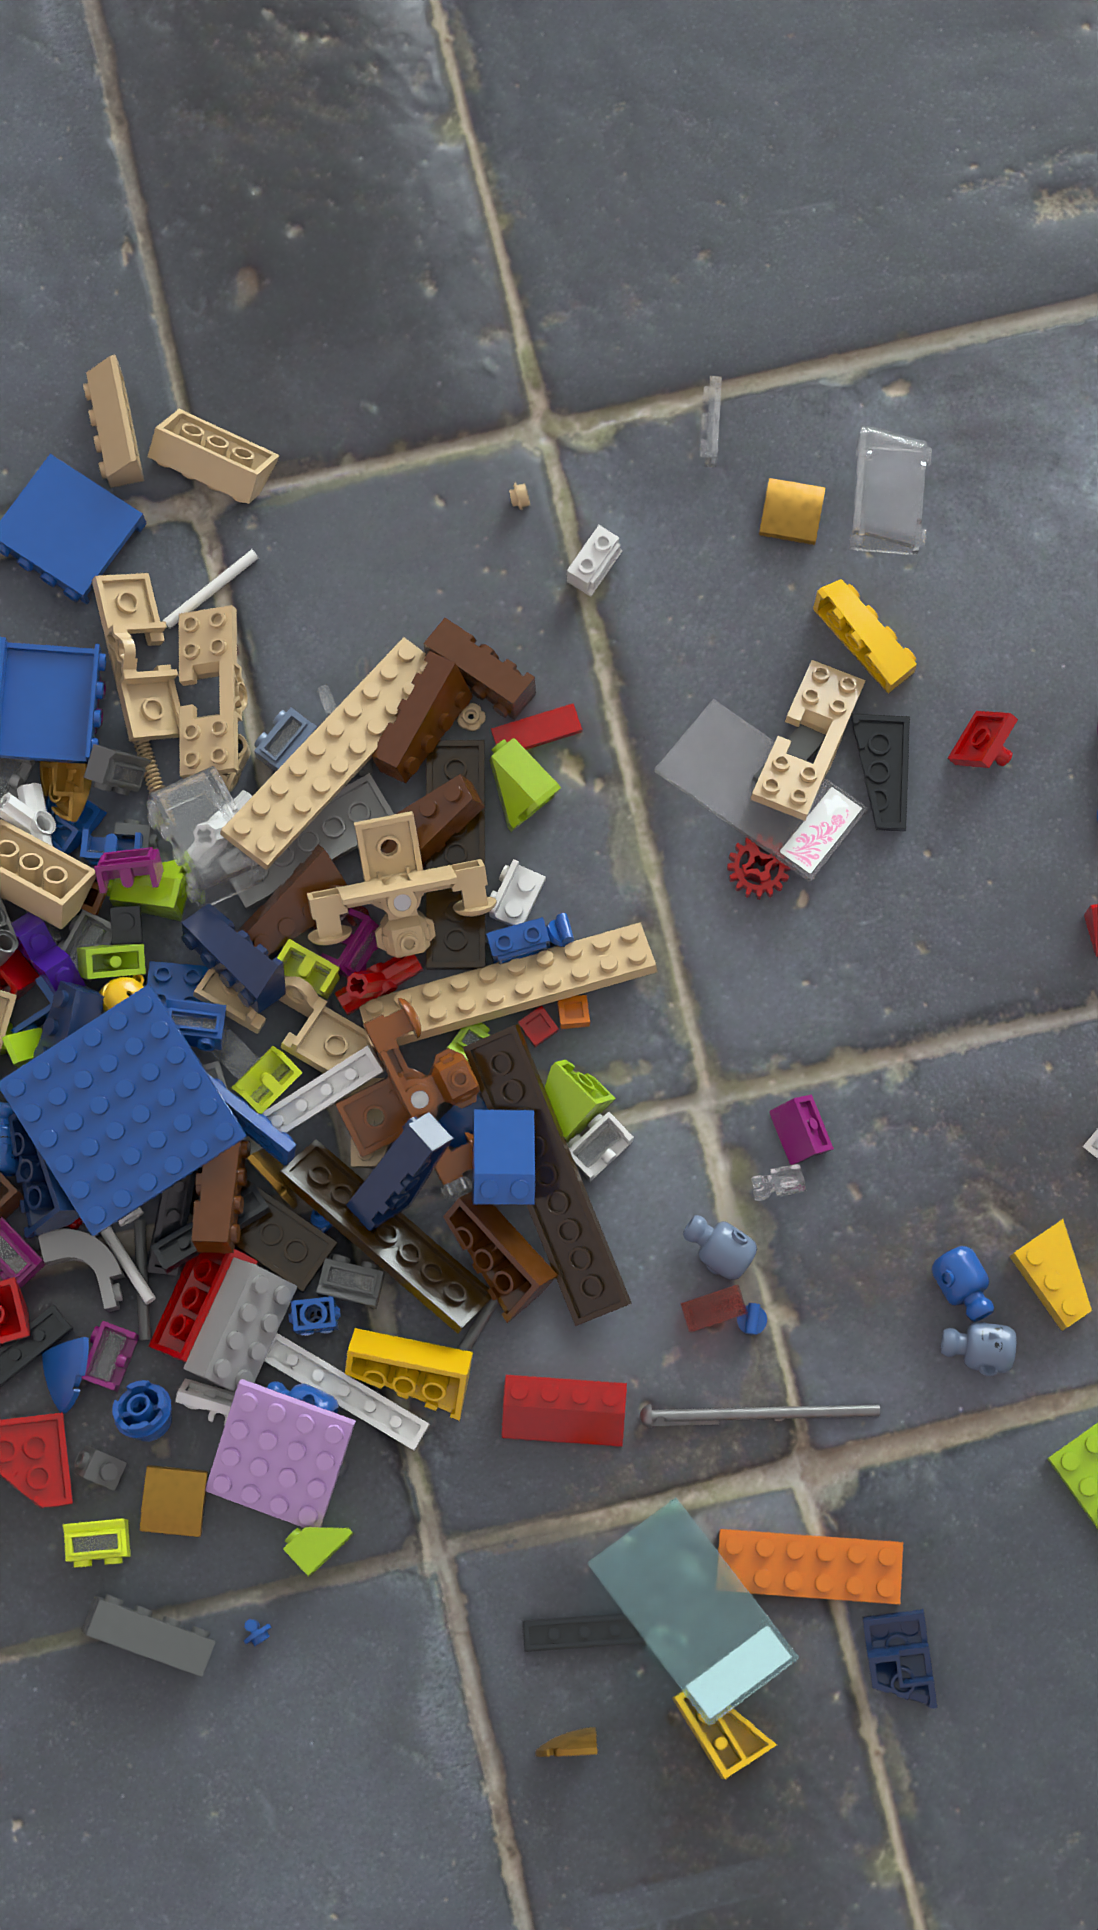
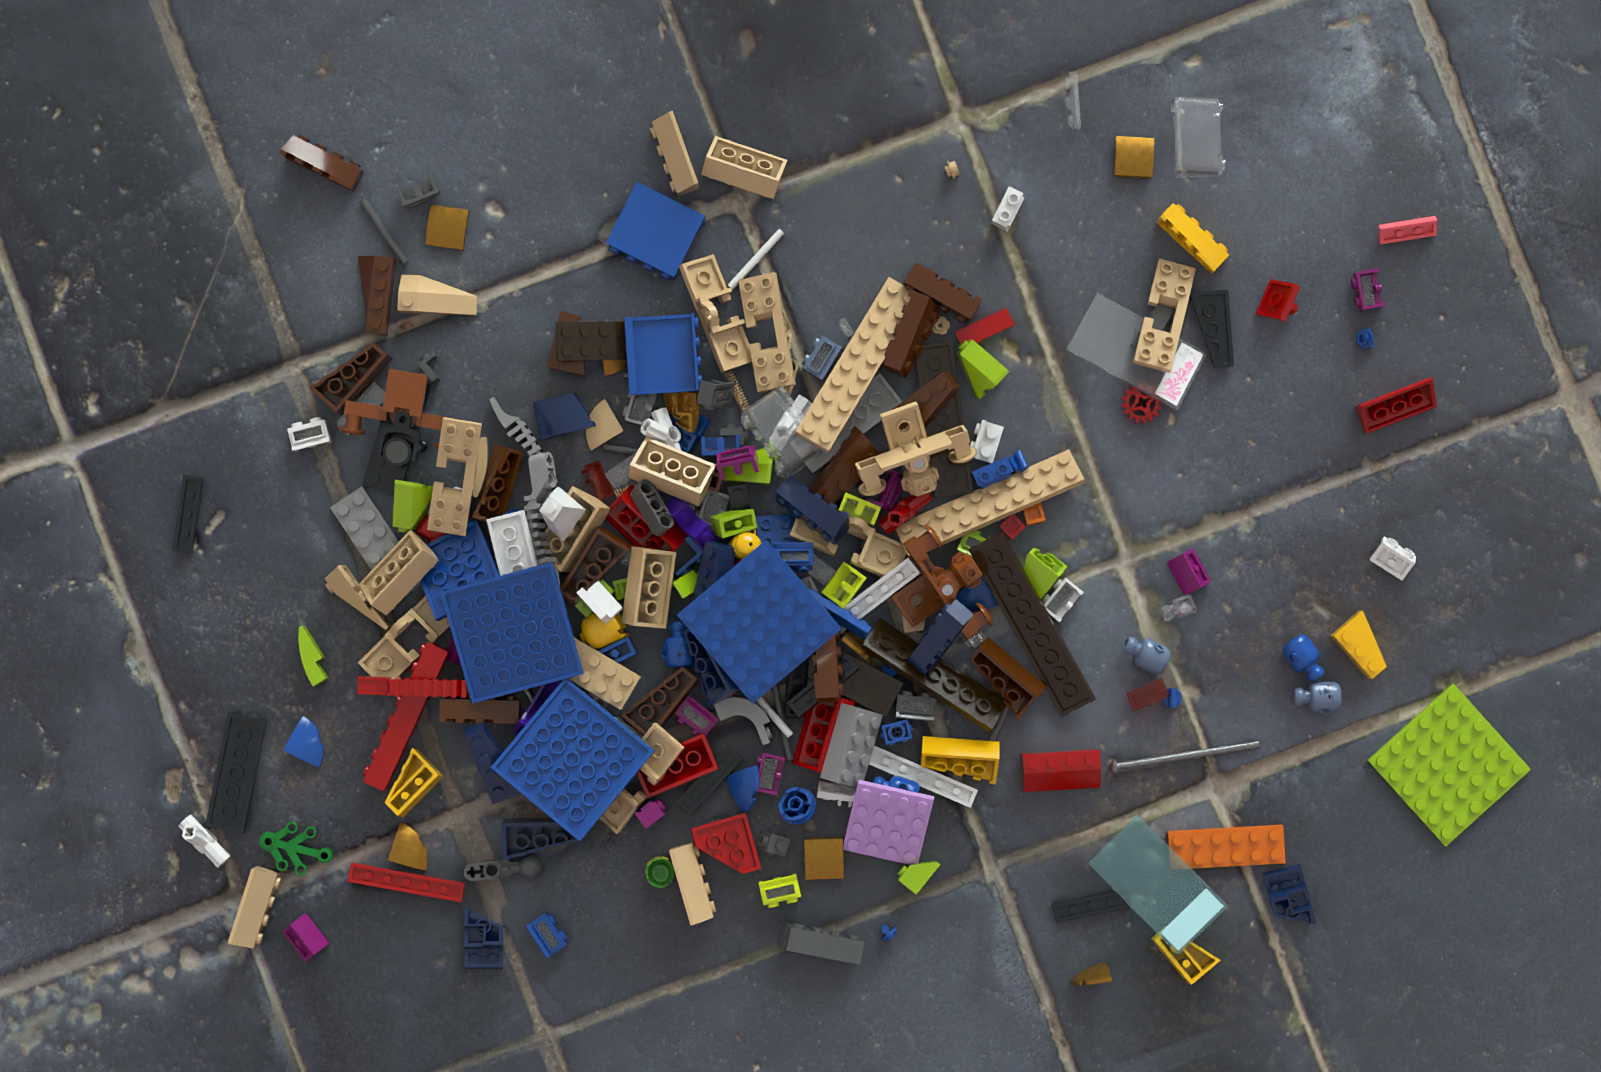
camera: 10 degrees left, 10 degrees up
blue slope [472,1109,535,1205] -> none

